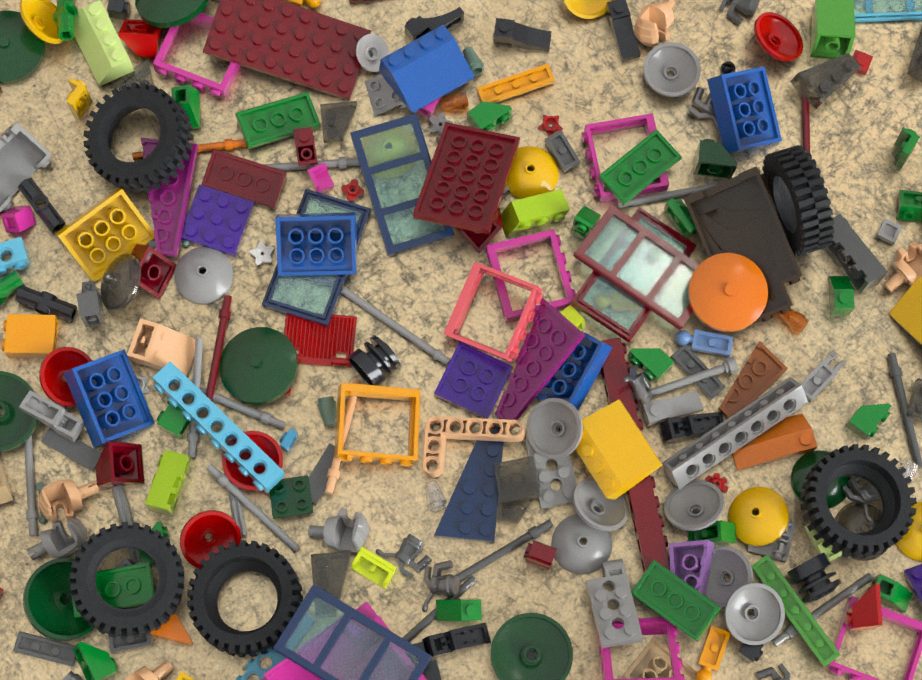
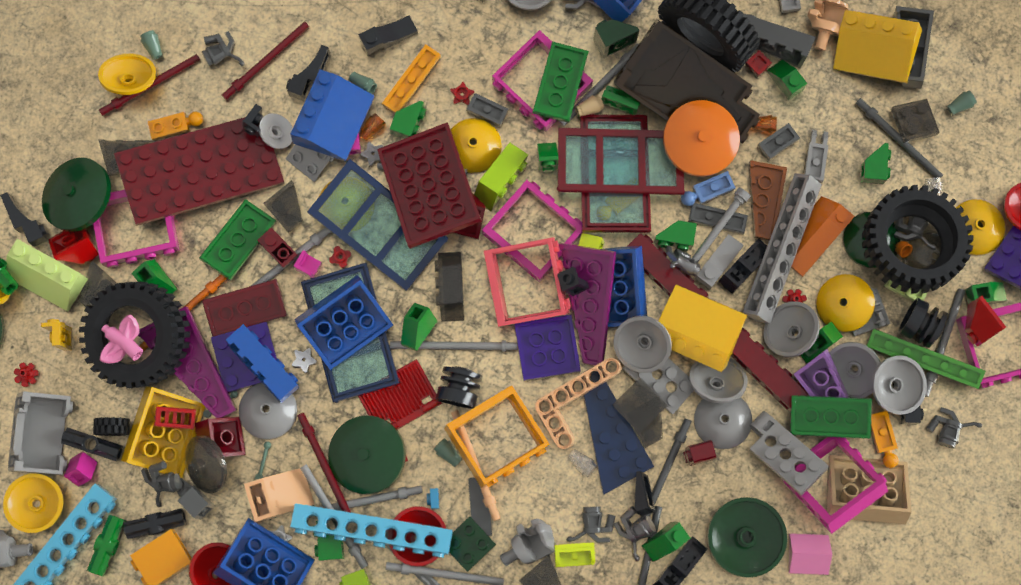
camera: 30 degrees left, 5 degrees up
none -> red plant [14,362,39,387]
none -> black tyre [93,417,130,436]
none -> bright pink plant [100,315,143,364]
none -> dark grey piece [141,461,182,507]
none -> red slope [154,406,196,429]
none -> blue wedge [226,324,299,403]
none -> black bracket [243,104,263,137]
none -> sand green hinge [255,441,271,480]
none -> green slope [401,303,437,351]
none -> clear smoke wedge [435,252,465,322]
none -> black bracket [557,267,589,296]
none -> tan cone [574,95,604,117]
none -> black slope [635,471,656,516]
none -> red plate [745,50,772,77]
none -> dark grey plate [758,123,800,160]
none -> orange hinge [895,241,913,258]

